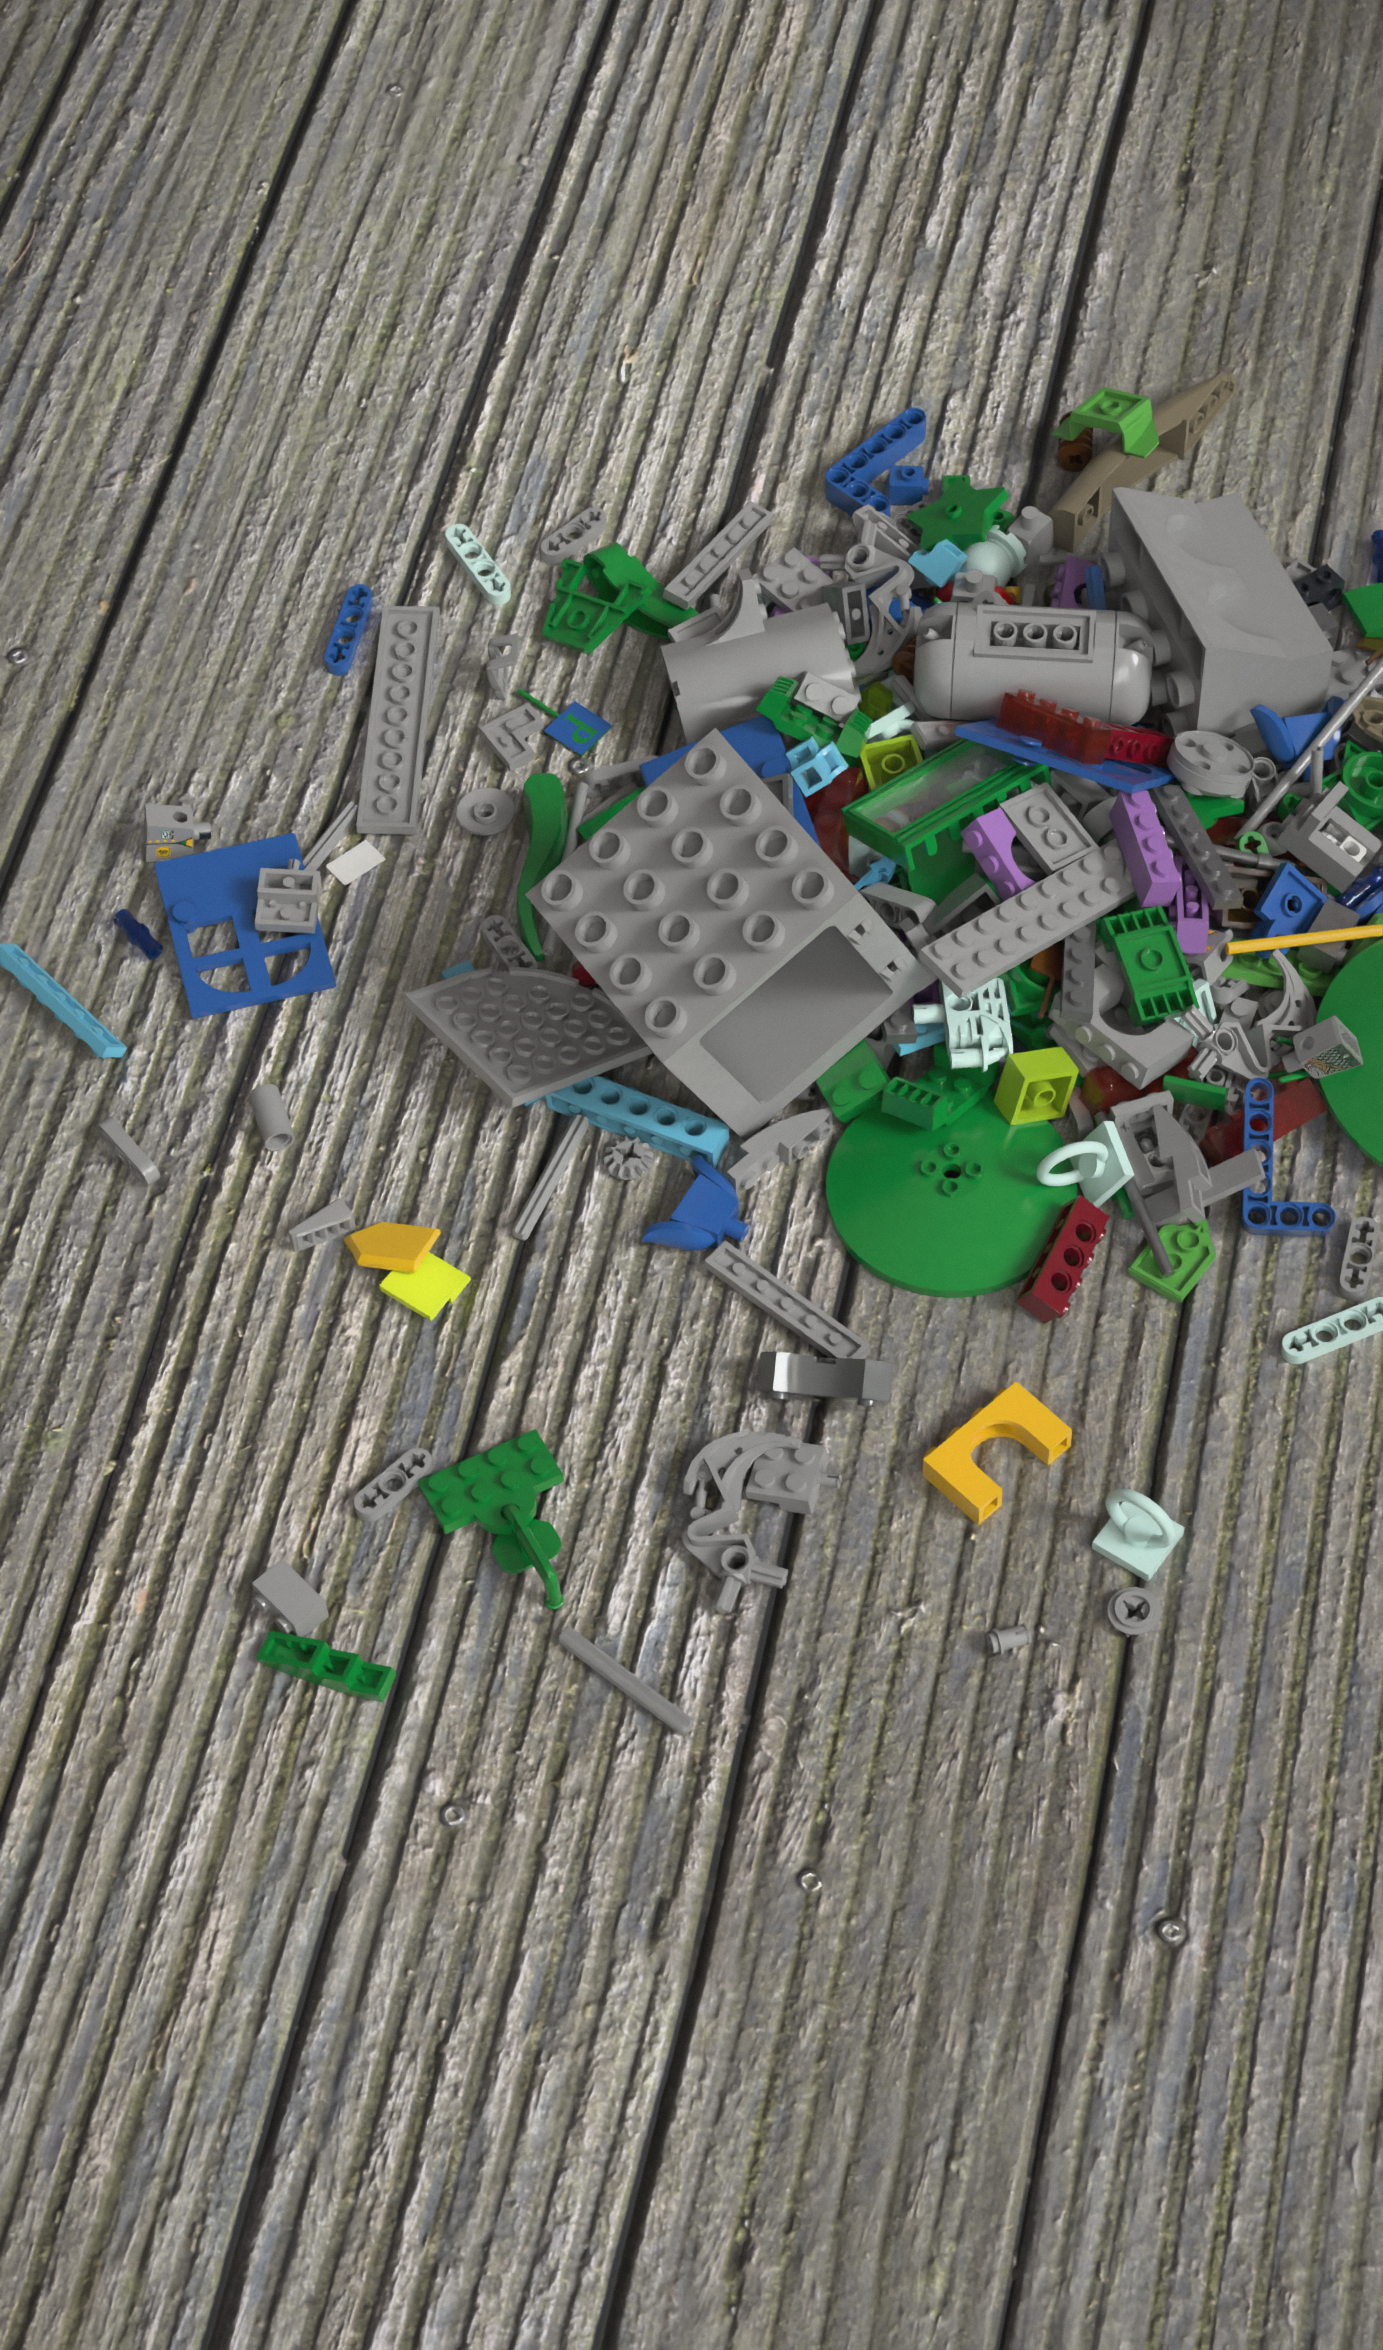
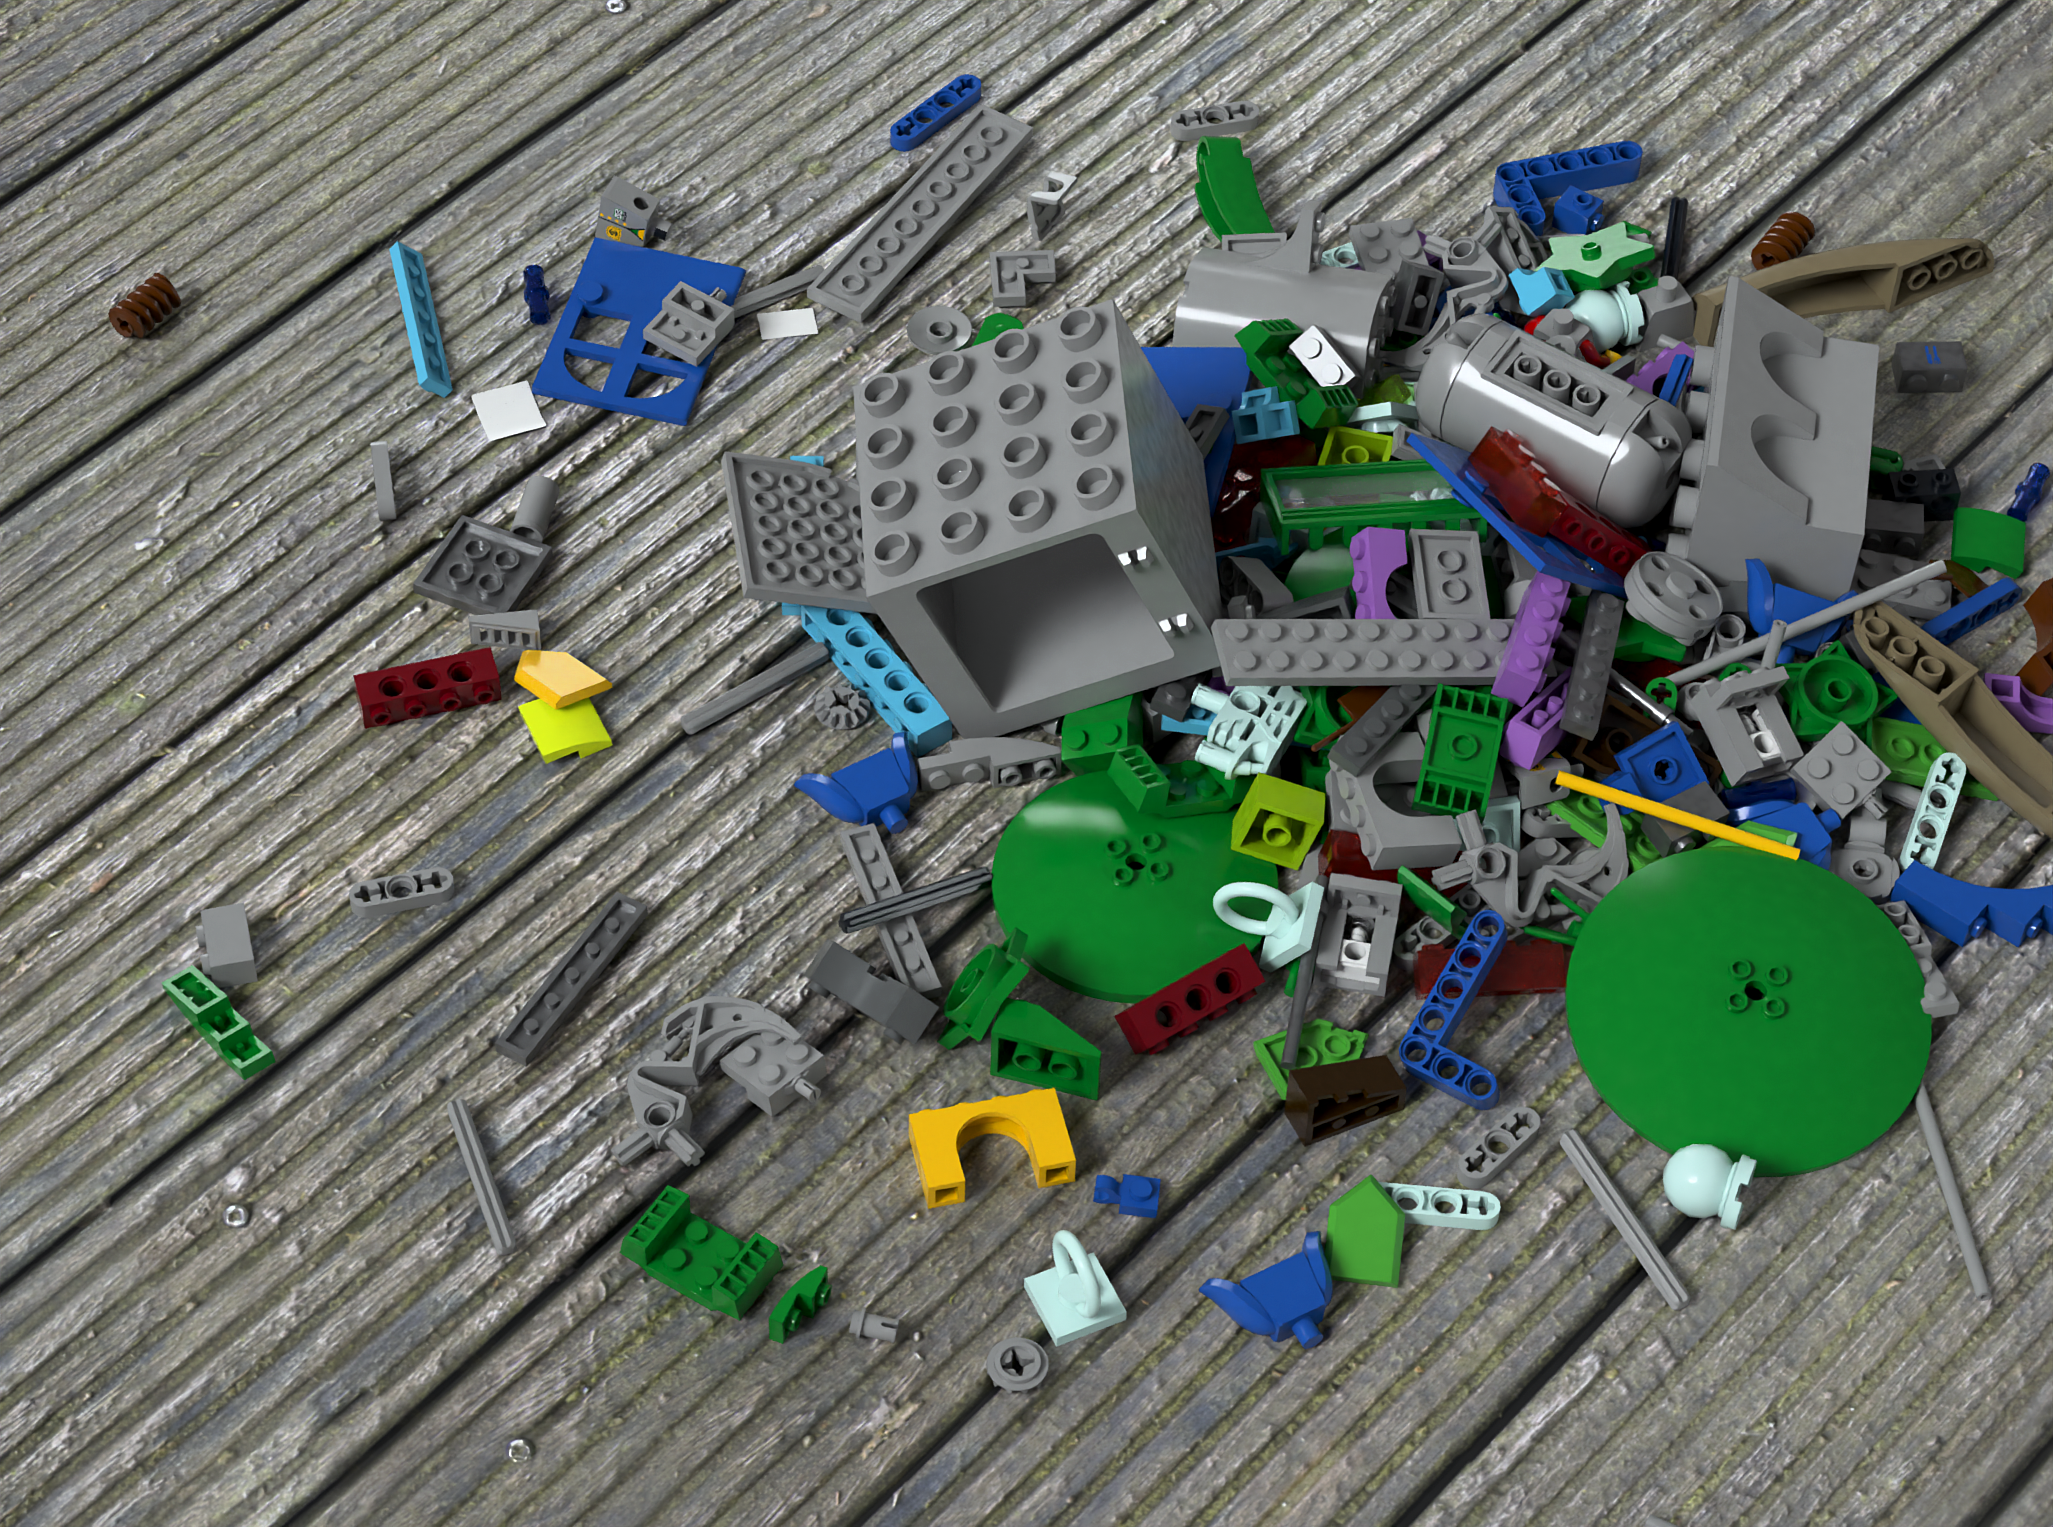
camera: 25 degrees right, 5 degrees down
green plate [418,1429,564,1610] -> none
light aqua beam [445,524,511,605] -> none
blue piece [517,689,613,757] -> none
green wing [542,558,652,655] -> none
light grey plate [663,501,774,610] -> none
bright green piece [1051,387,1159,459] -> none
light grey tile [1144,1148,1266,1230] -> none
light grey slope [1151,1104,1213,1223] -> none
light grey torso [1282,1016,1363,1078] -> none
none -> dark red brick [353,647,502,729]
none -> flat silver plate [413,515,553,615]
none -> white sticker [471,381,546,441]
none -> flat silver plate [495,892,648,1067]
none -> green plate [620,1185,783,1321]
none -> green slope [768,1265,832,1344]
none -> black axle [838,866,993,934]
none -> green plate [937,927,1030,1050]
none -> green slope [990,998,1102,1101]
none -> blue plate [1093,1174,1161,1218]
none -> blue torso [1198,1231,1333,1349]
none -> dark brown wedge [1284,1055,1407,1147]
none -> bright green tile [1324,1174,1405,1288]
none -> black axle [1660,196,1688,281]
none -> flat silver brick [1891,341,1968,393]

